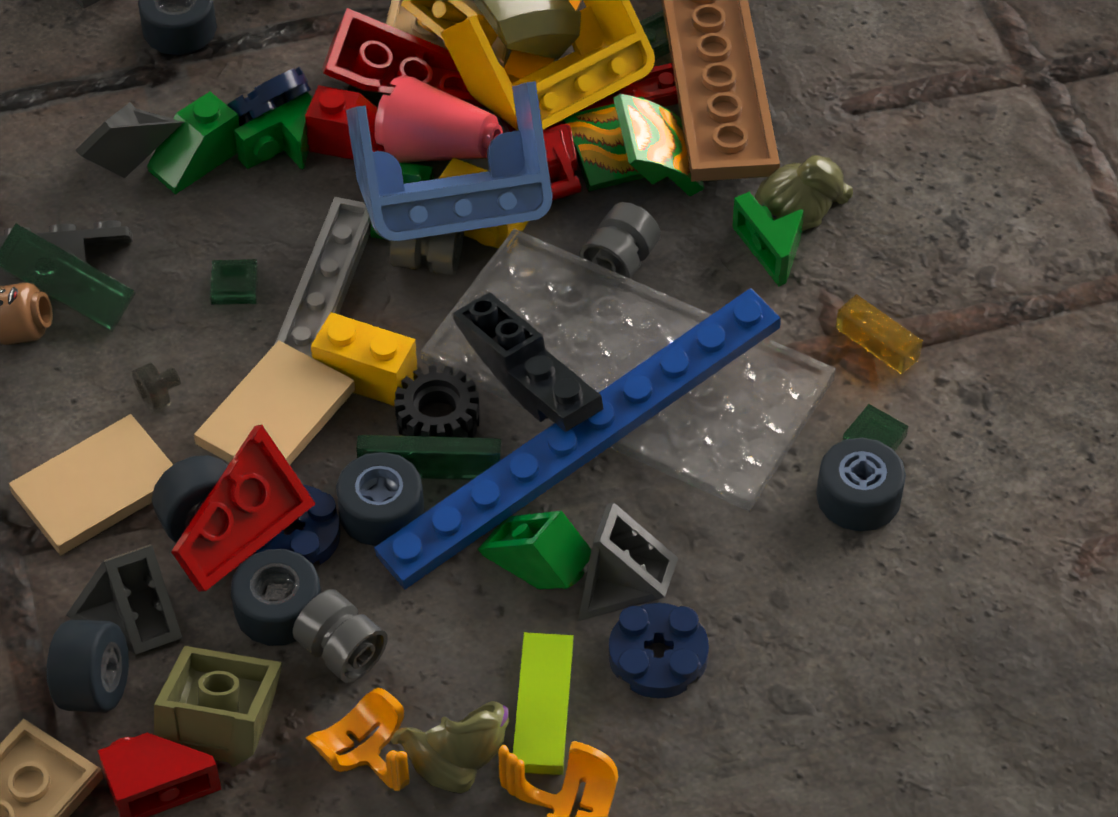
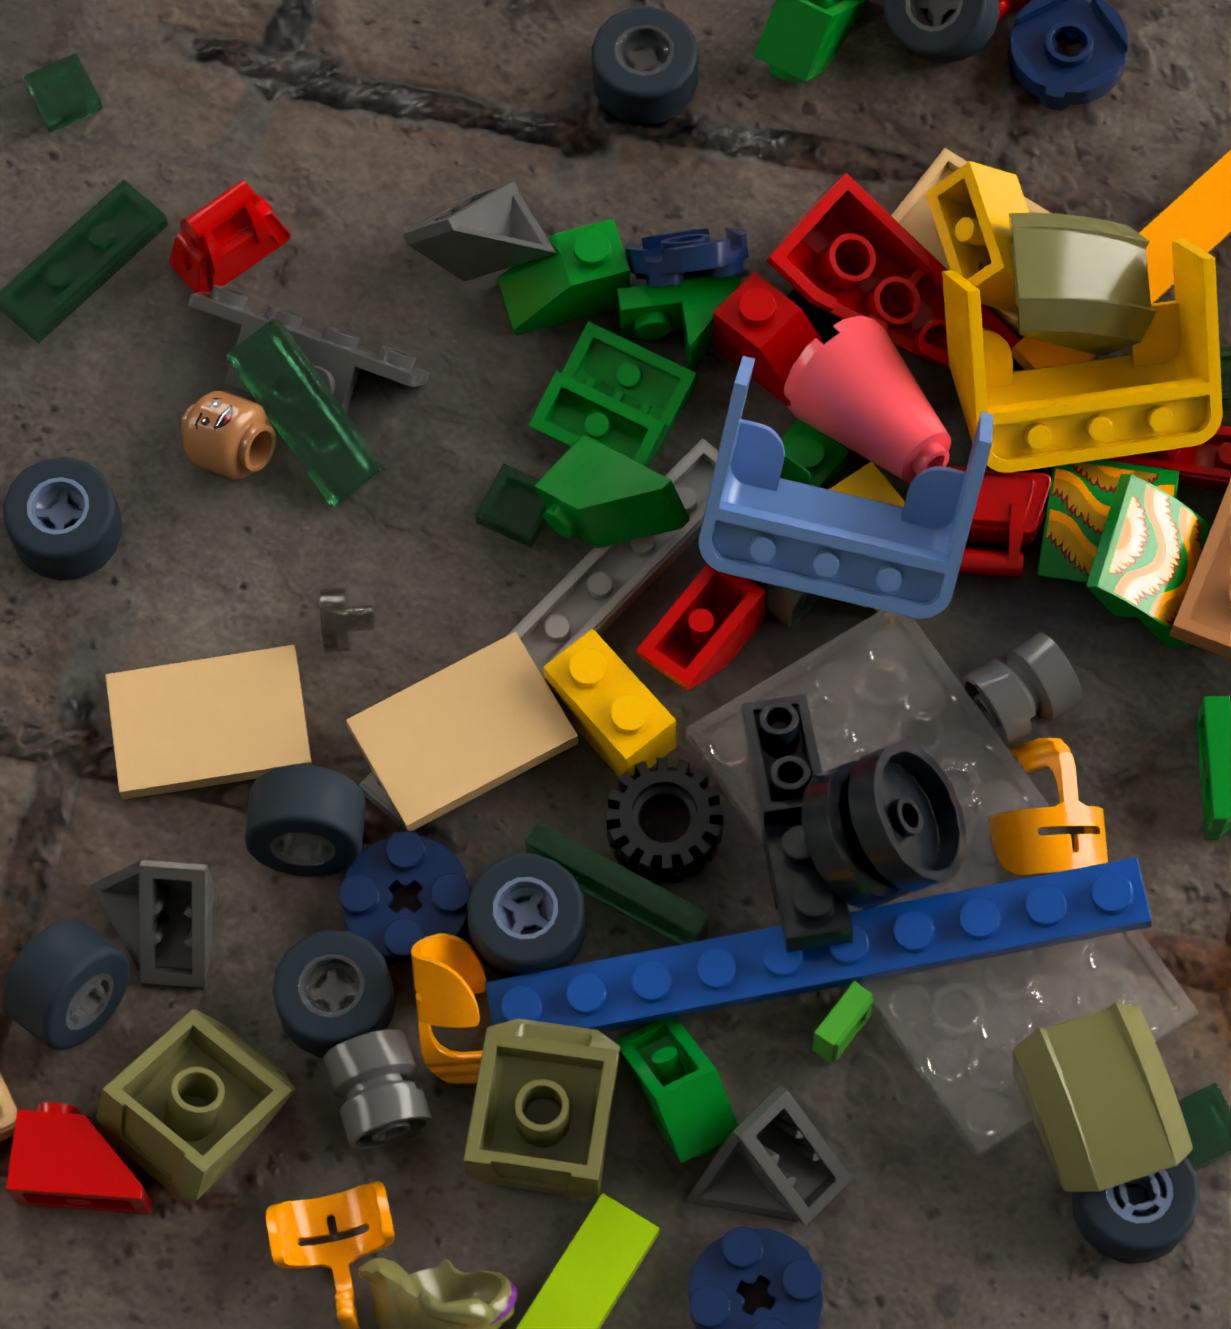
camera: 30 degrees right, 15 degrees up
red wing [171,425,316,592] -> none
none -> light orange helmet [411,933,487,1084]
none -> olive slope [463,1018,620,1198]
none -> green slope [528,321,699,467]
none -> green slope [534,434,690,548]
none -> red slope [636,564,766,691]
none -> black wheel [801,741,967,910]
none -> bright green tile [812,981,874,1064]
none -> light orange helmet [989,738,1108,876]
none -> olive slope [1013,1002,1193,1192]

